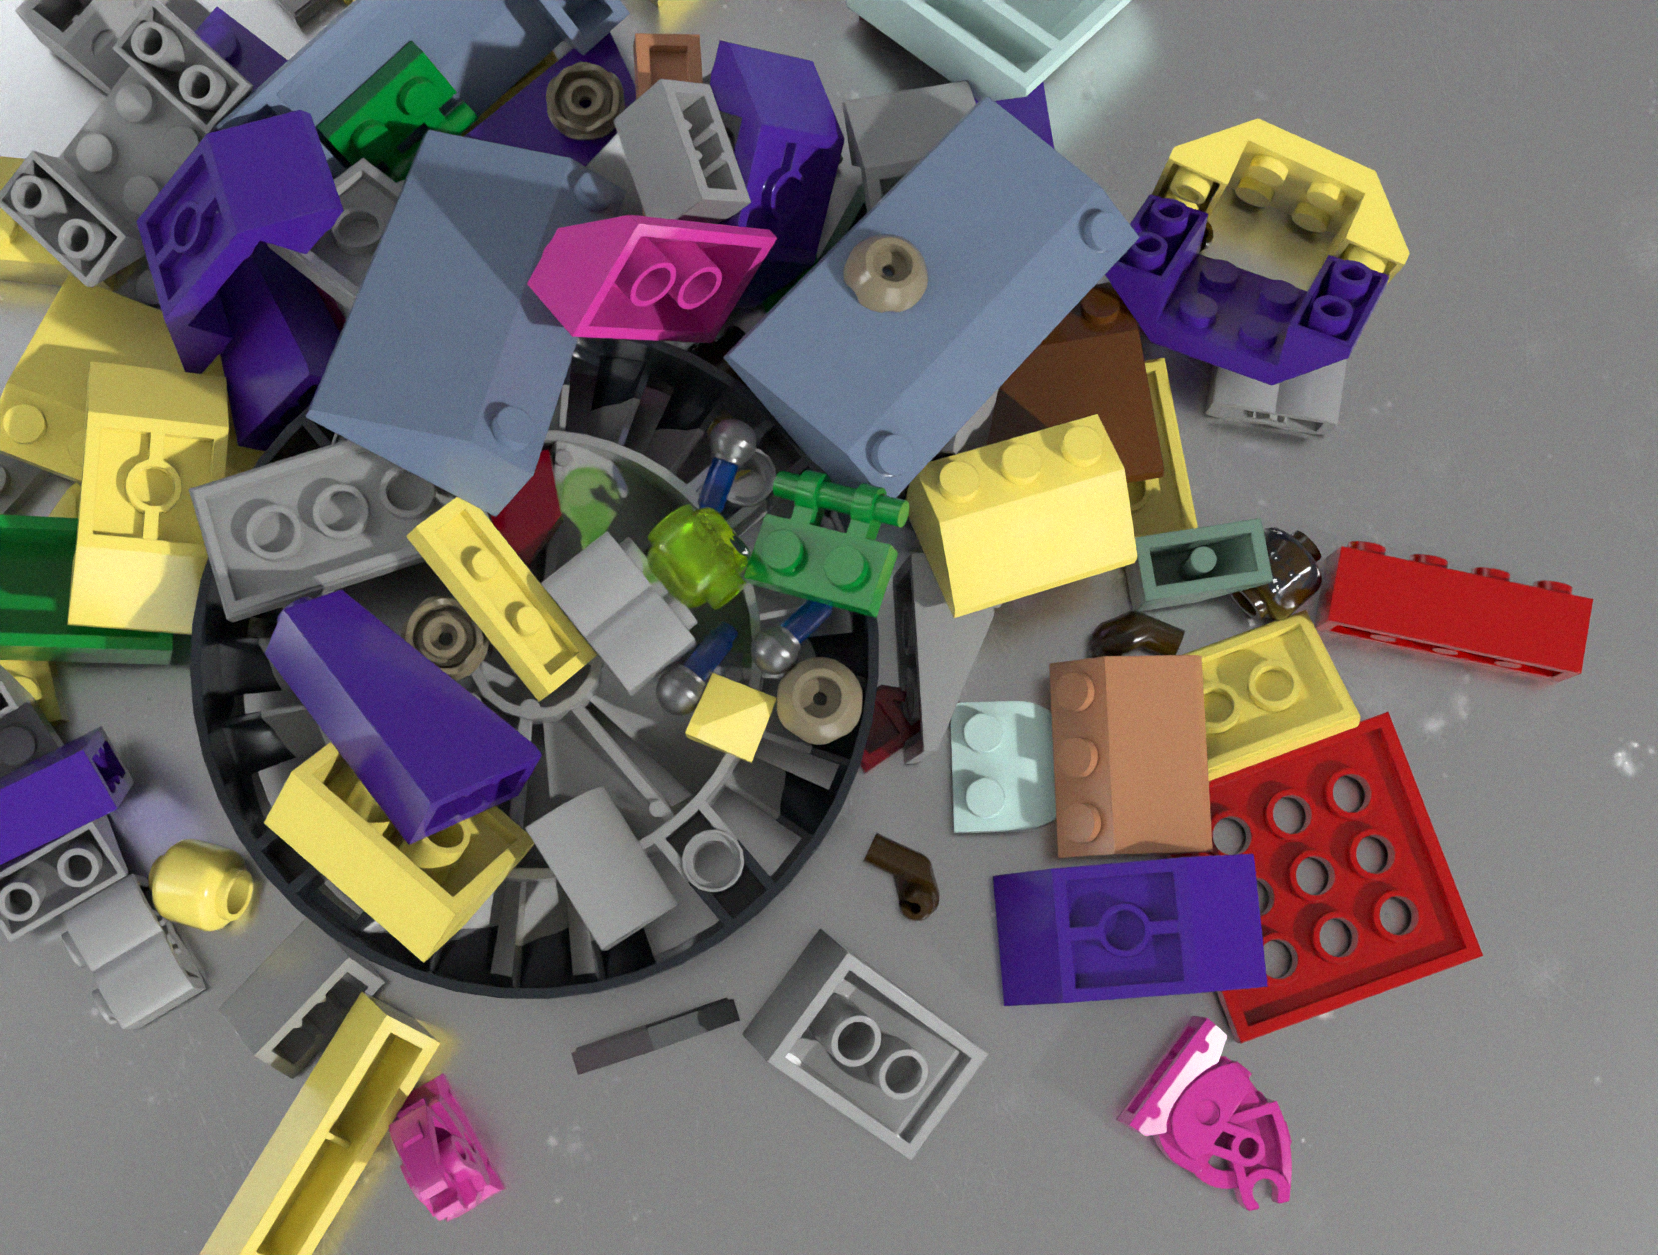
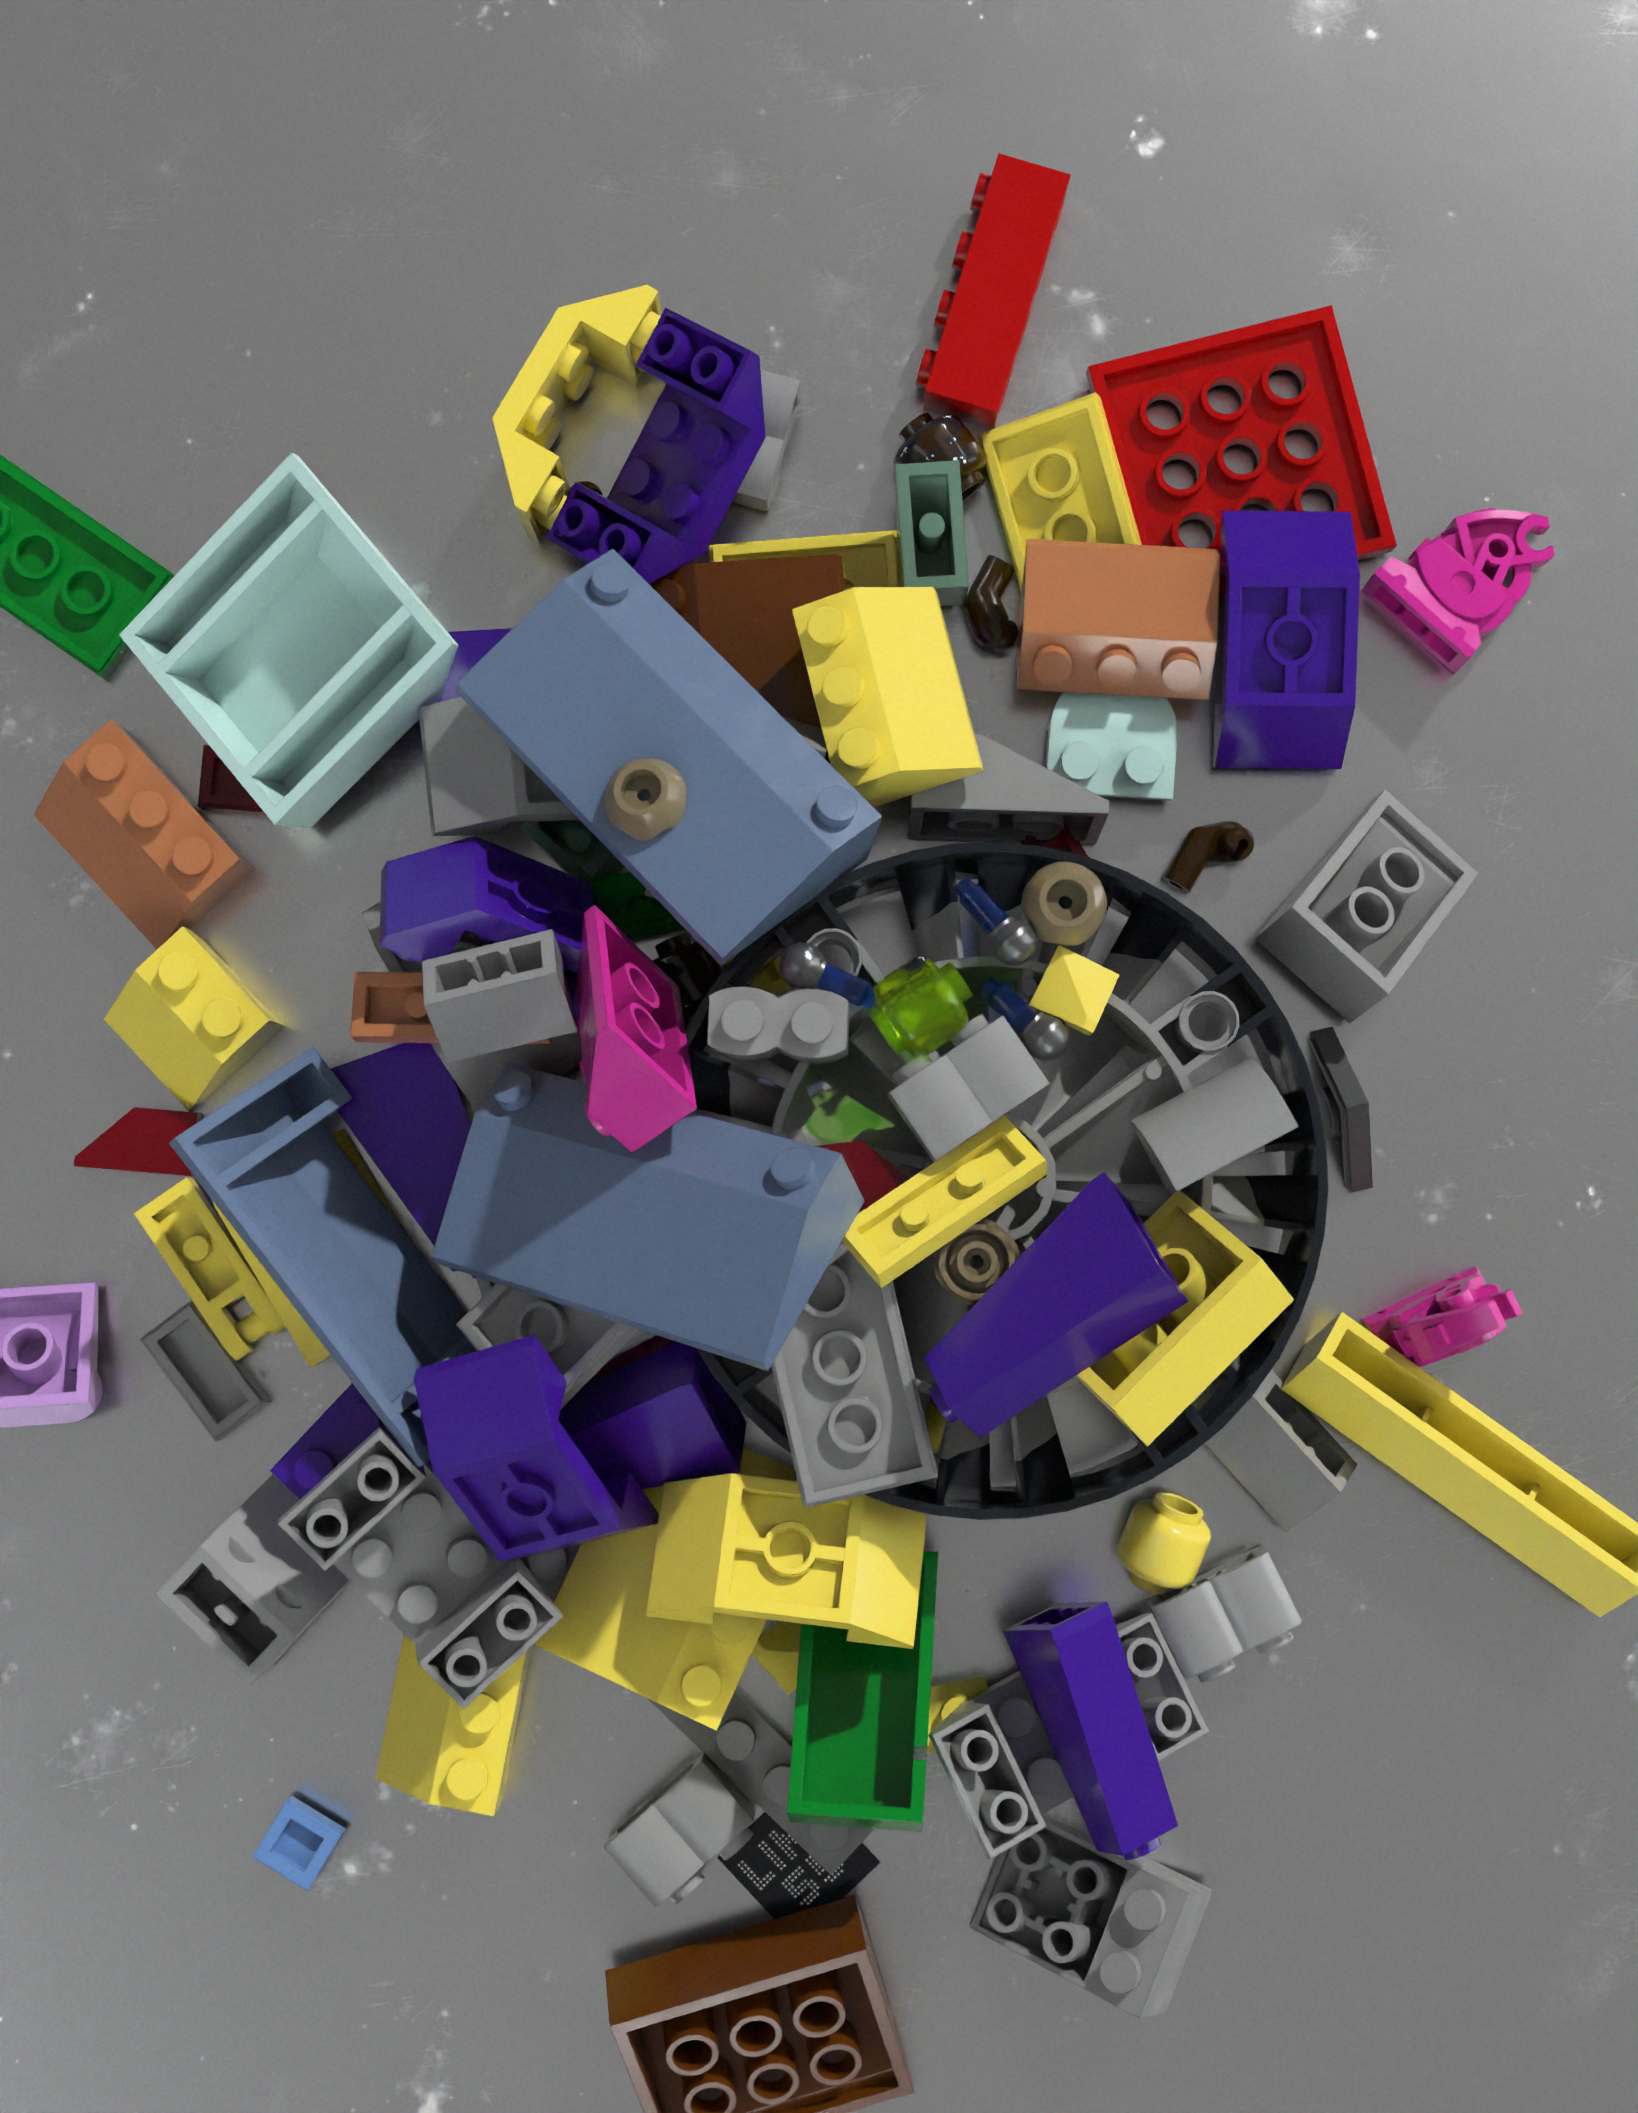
camera: 75 degrees left, 5 degrees up
green plate [317,40,479,183] -> none
dark tan plate [546,62,625,141] -> none
green plate [744,470,909,618] -> none
none -> light grey brick [707,987,850,1063]

